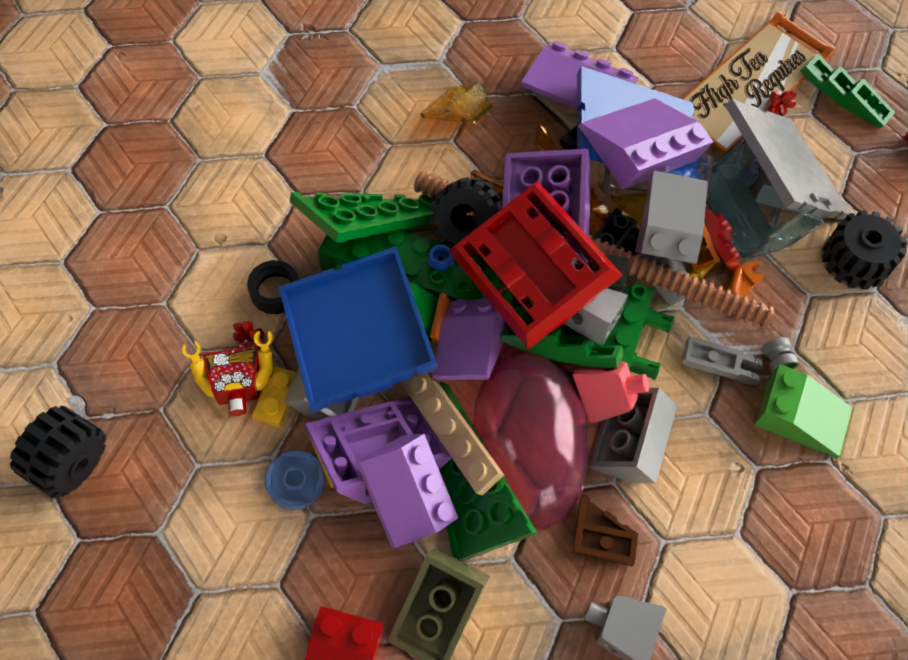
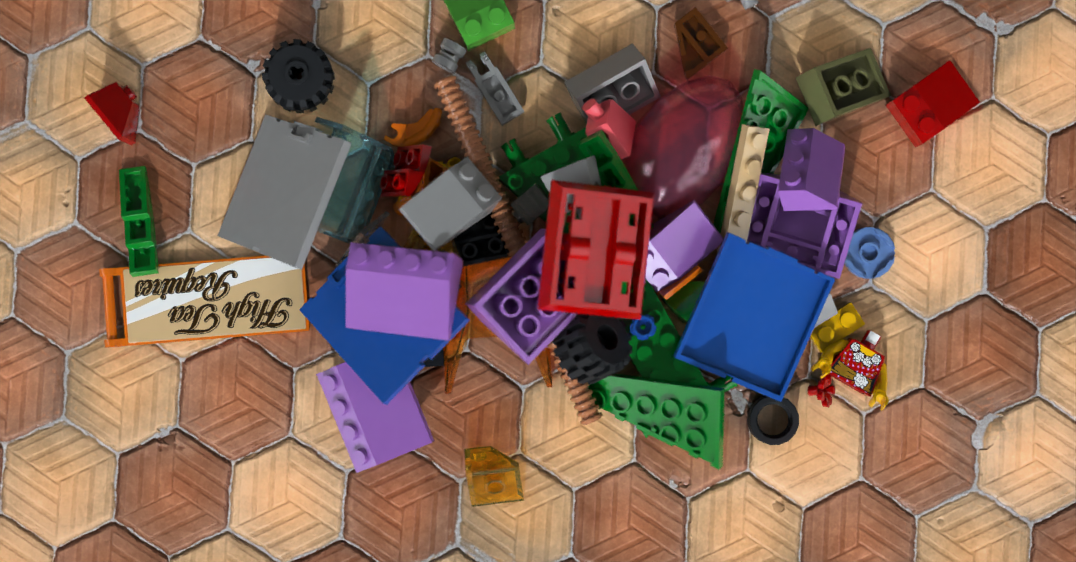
camera: 140 degrees left, 25 degrees up
black wheel [10,405,106,498] -> none
red plant [767,91,797,116] -> none

